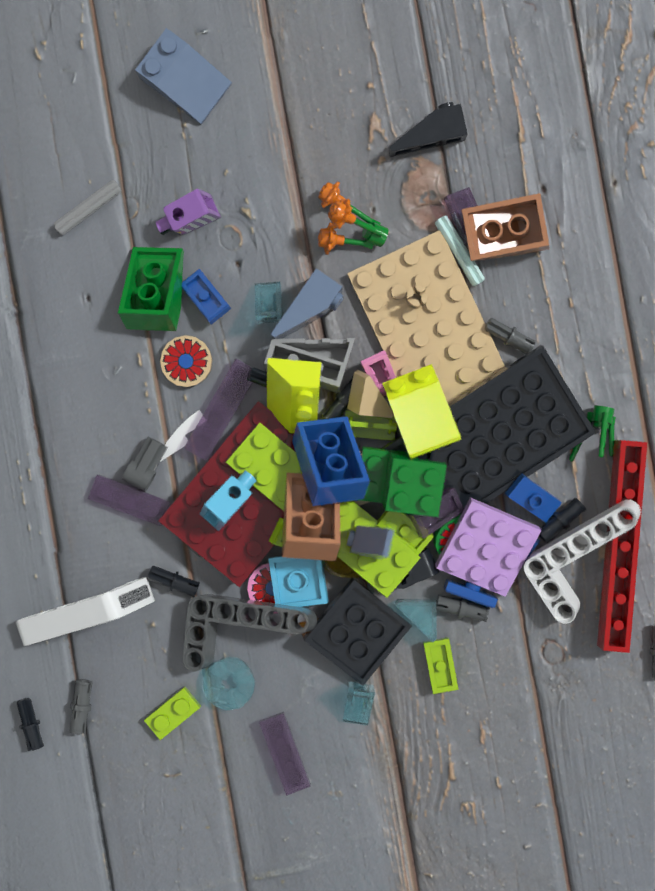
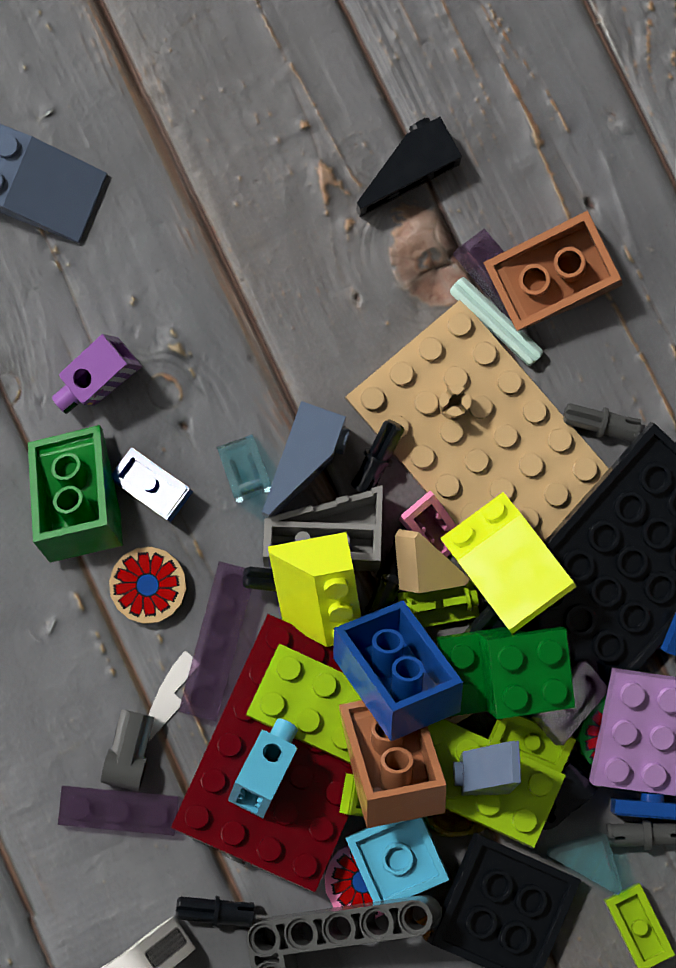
camera: 20 degrees left, 5 degrees down
orange plant [318,181,389,255] -> none
none -> black axle [351,419,404,493]

